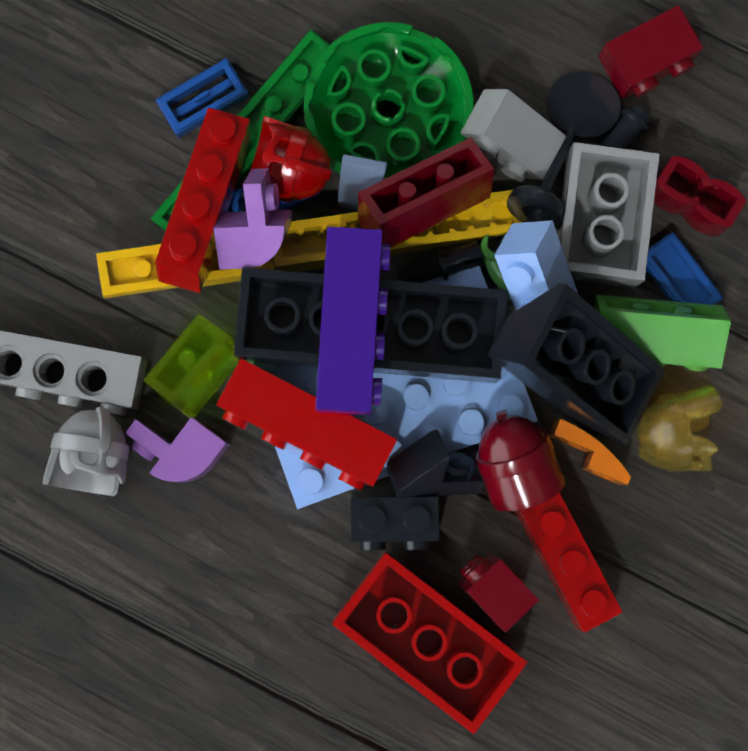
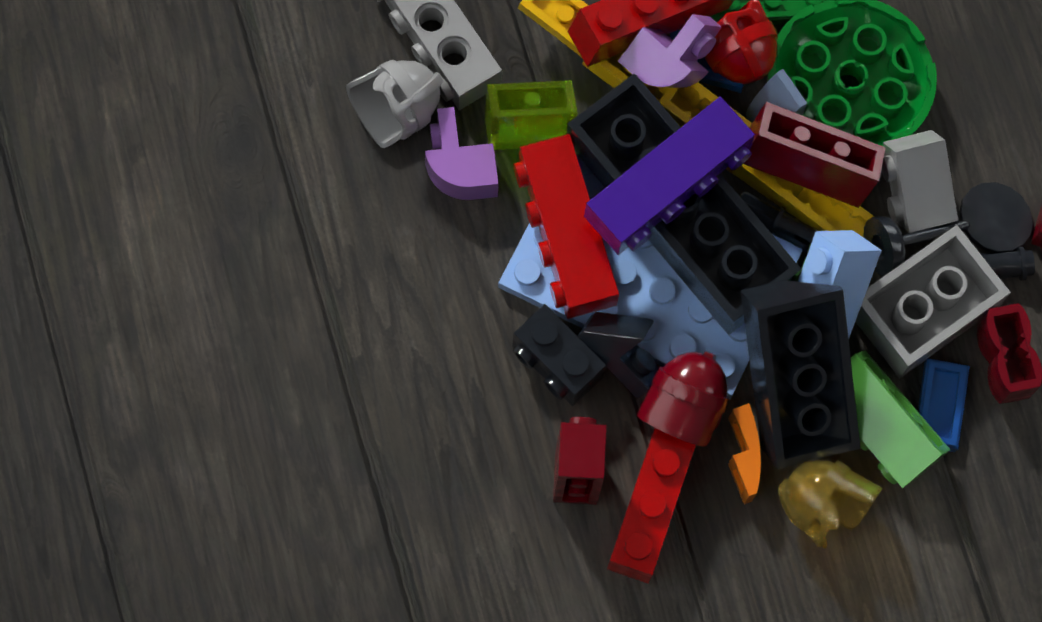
camera: 45 degrees right, 10 degrees down
red brick [332,551,528,734] -> none

